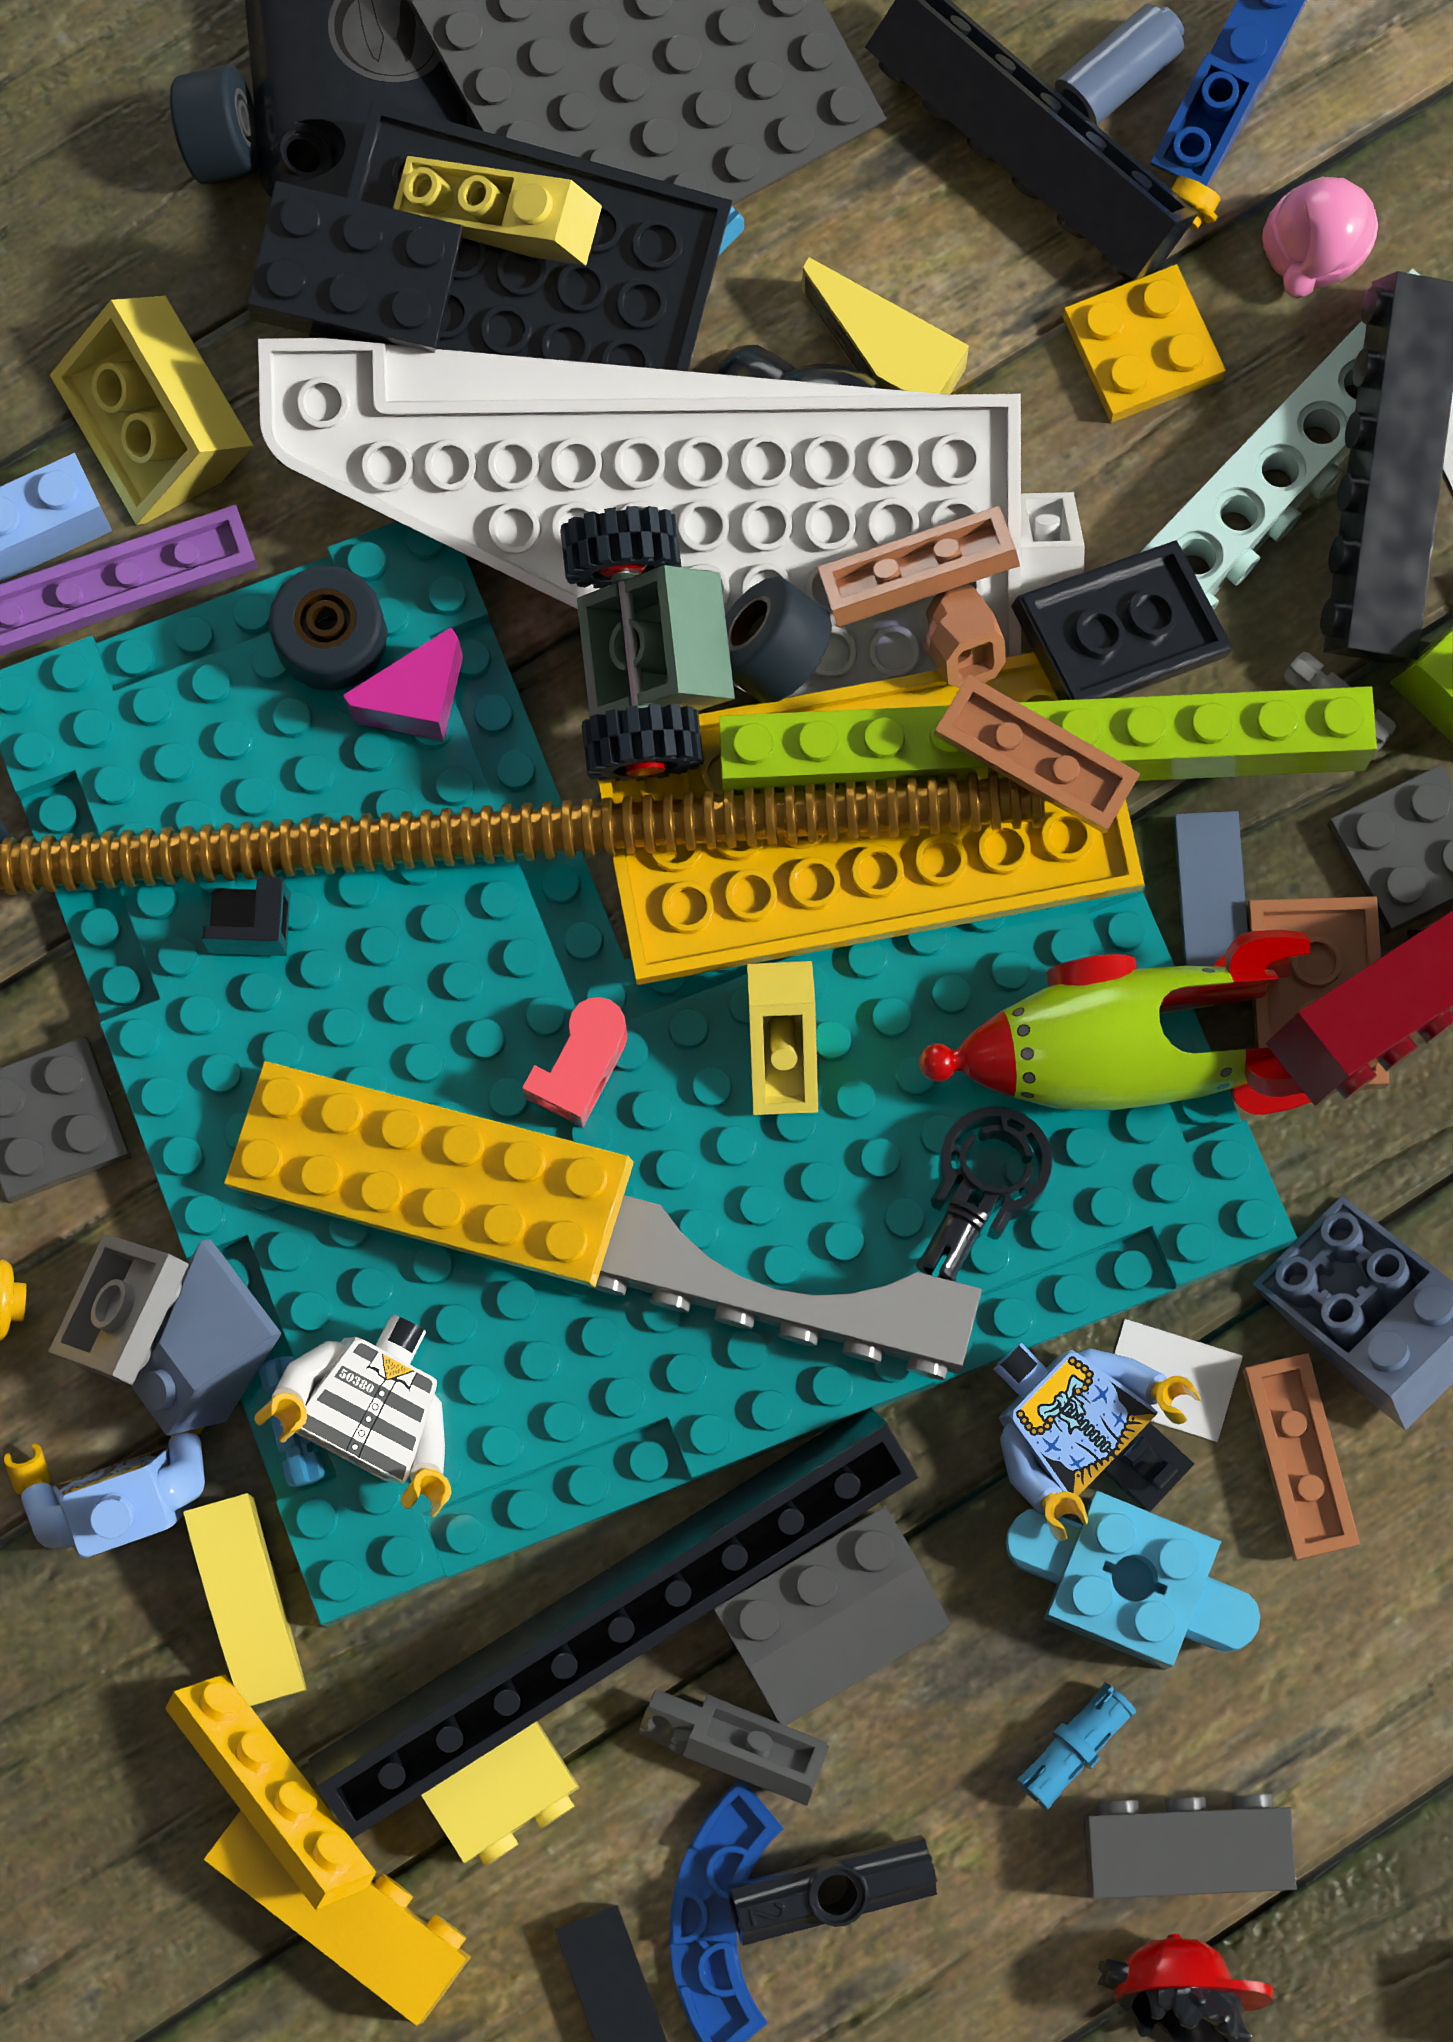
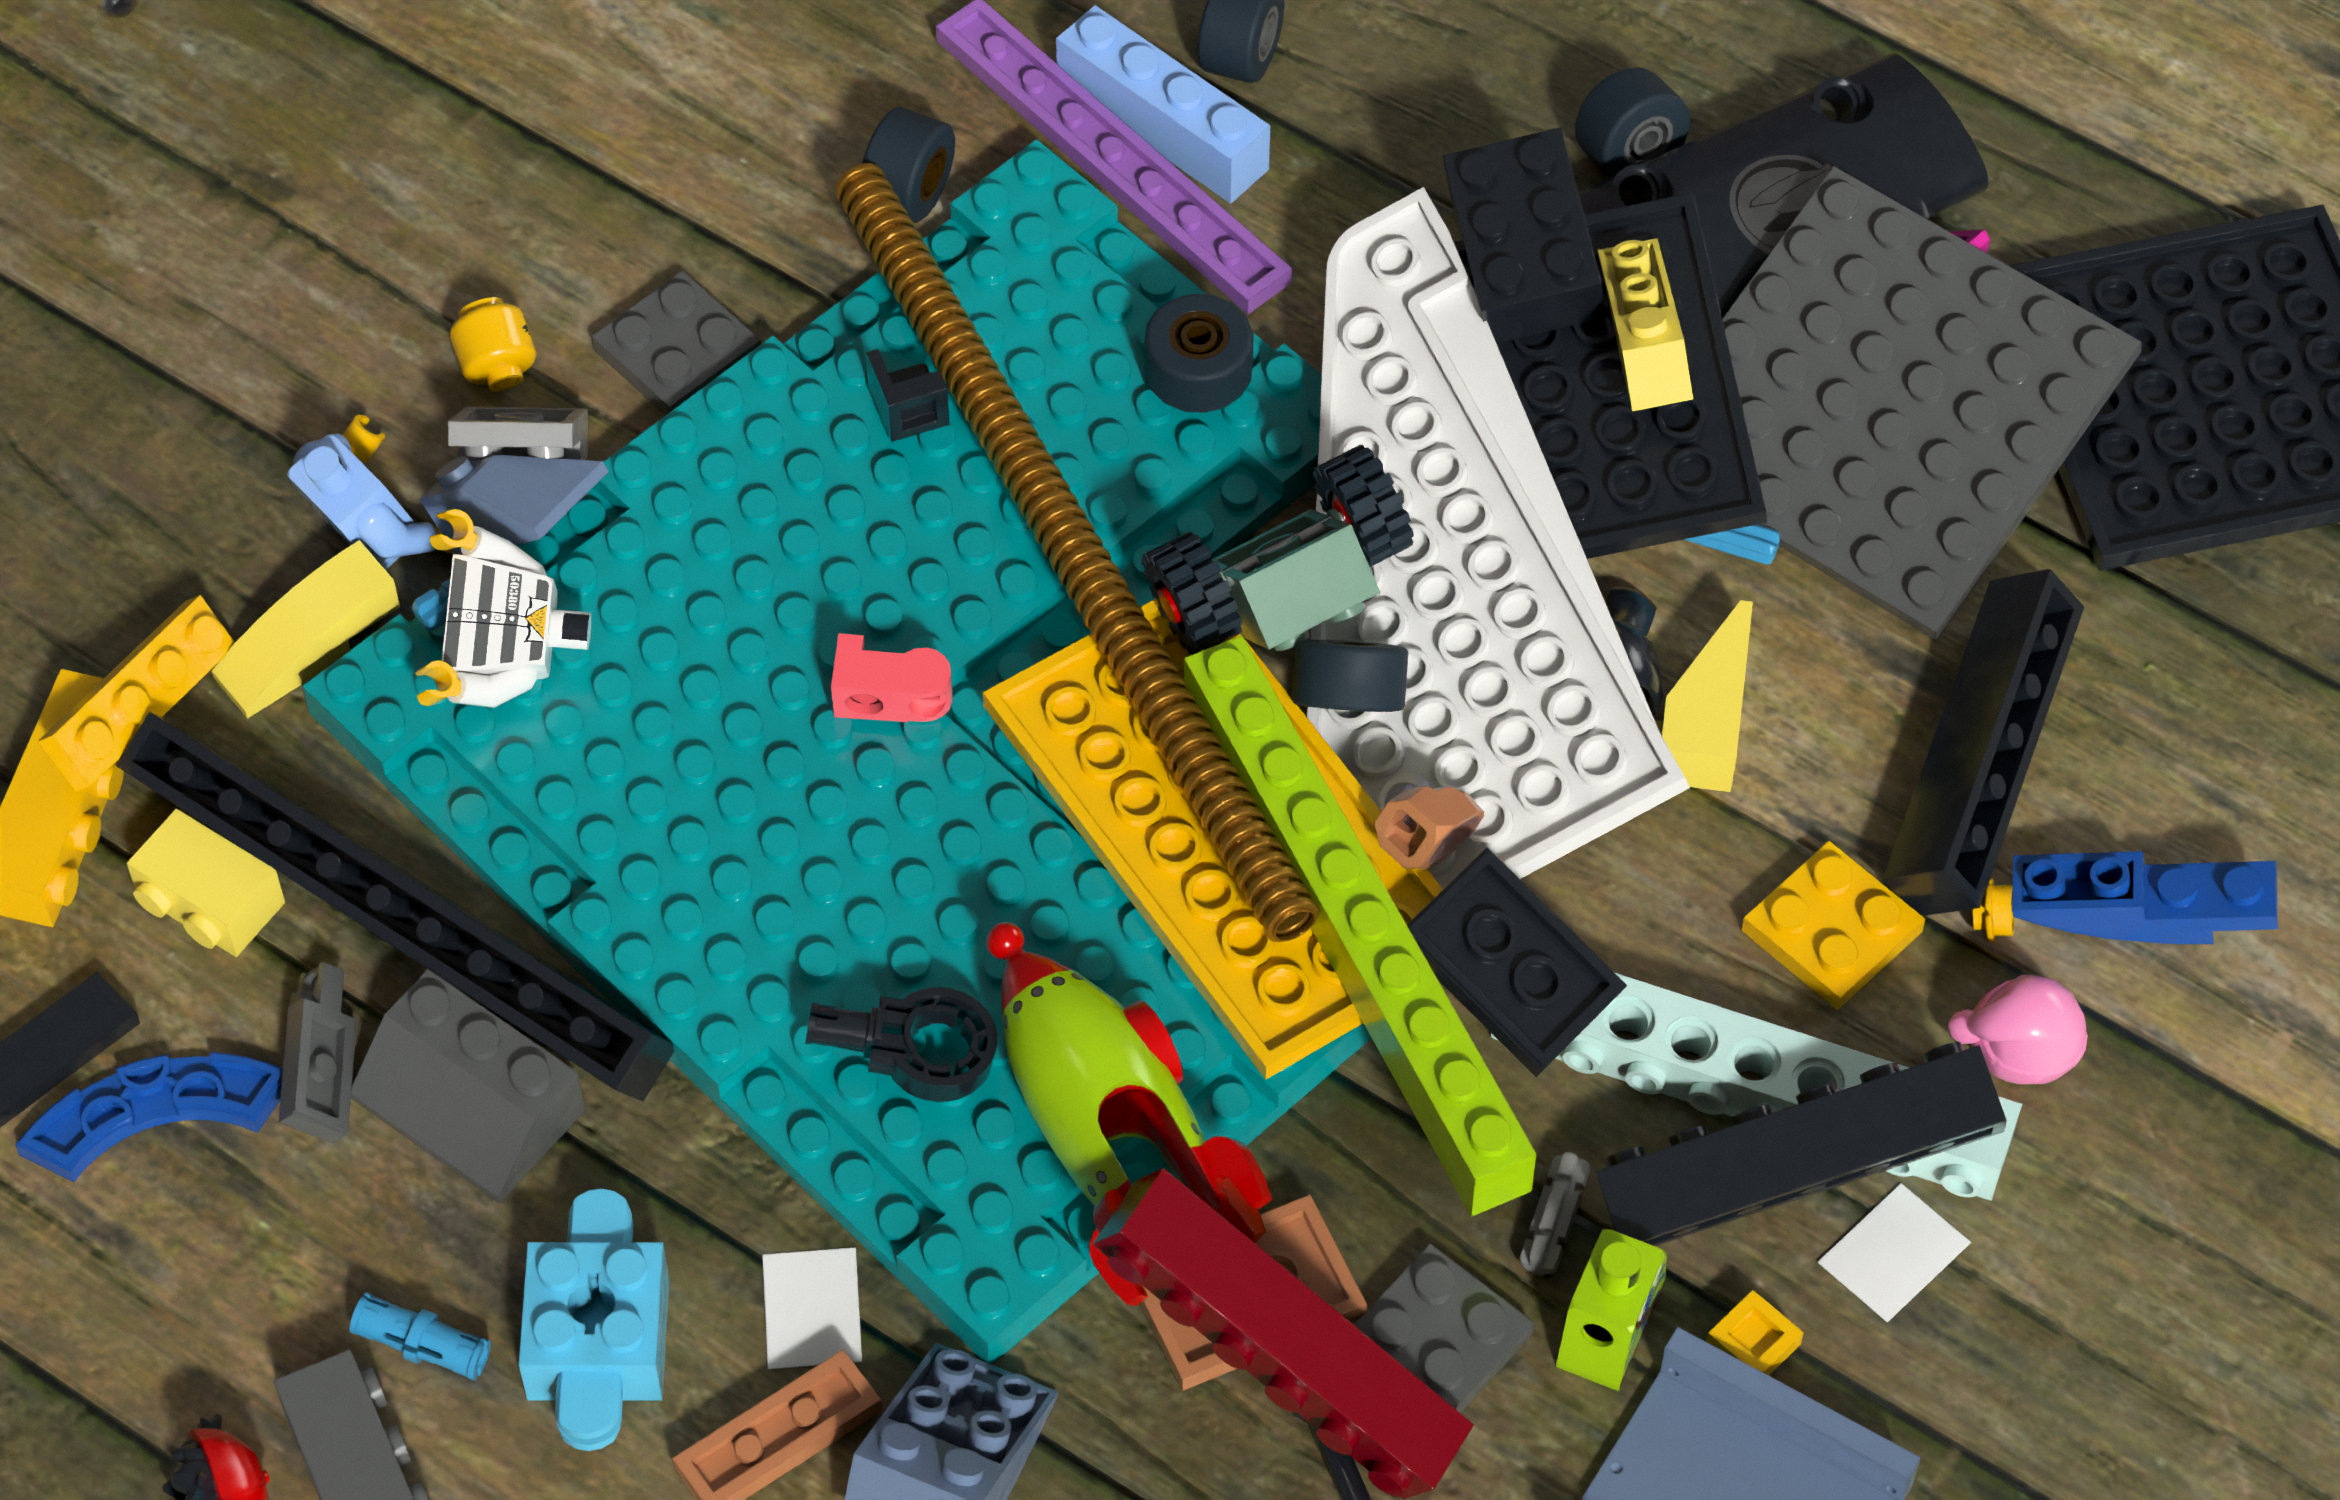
camera: 65 degrees right, 20 degrees down
light yellow slope [50,296,254,525] -> none
yellow plate [224,1061,634,1288] -> none
dark pink slope [343,627,463,741] -> none
light grey arch [588,1195,982,1380] -> none
black piece [727,1835,937,1946] -> none
light yellow slope [747,961,818,1115] -> none
nougat plate [818,506,1020,627] -> none
nougat plate [934,674,1141,834] -> none
torso [993,1342,1201,1541] -> none
white slope [1021,492,1085,595] -> none
sand blue brick [1055,3,1185,125] -> none
black tile [1103,1422,1194,1512] -> none
sand blue tile [1173,811,1249,1001] -> none

